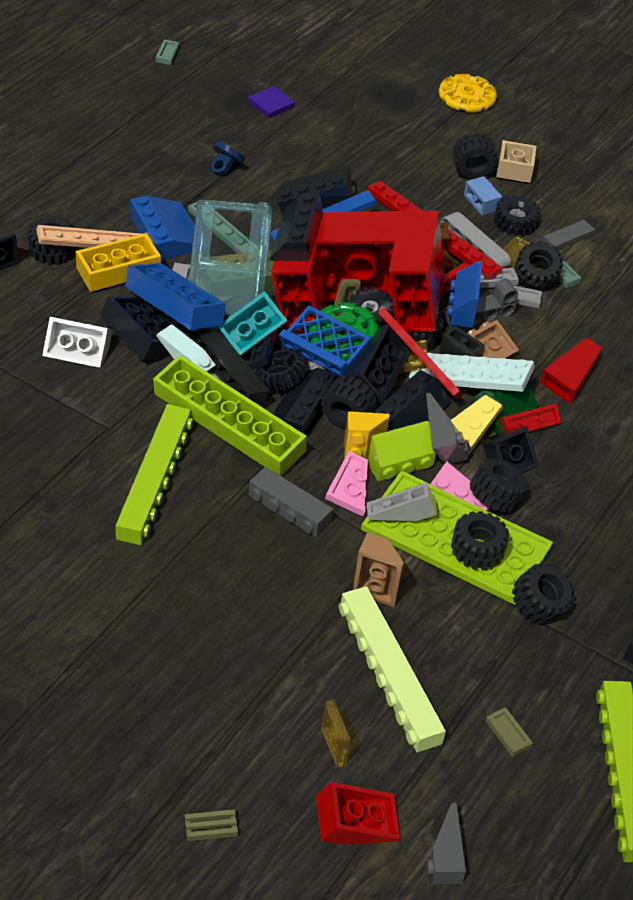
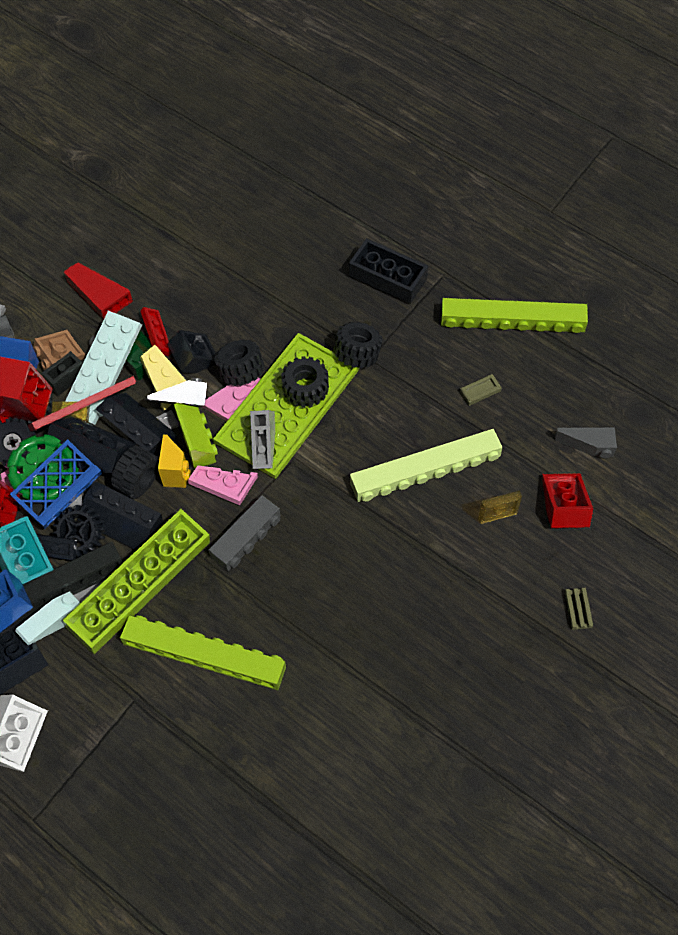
camera: 80 degrees left, 15 degrees up
medium nougat slope [353,532,404,607] -> none

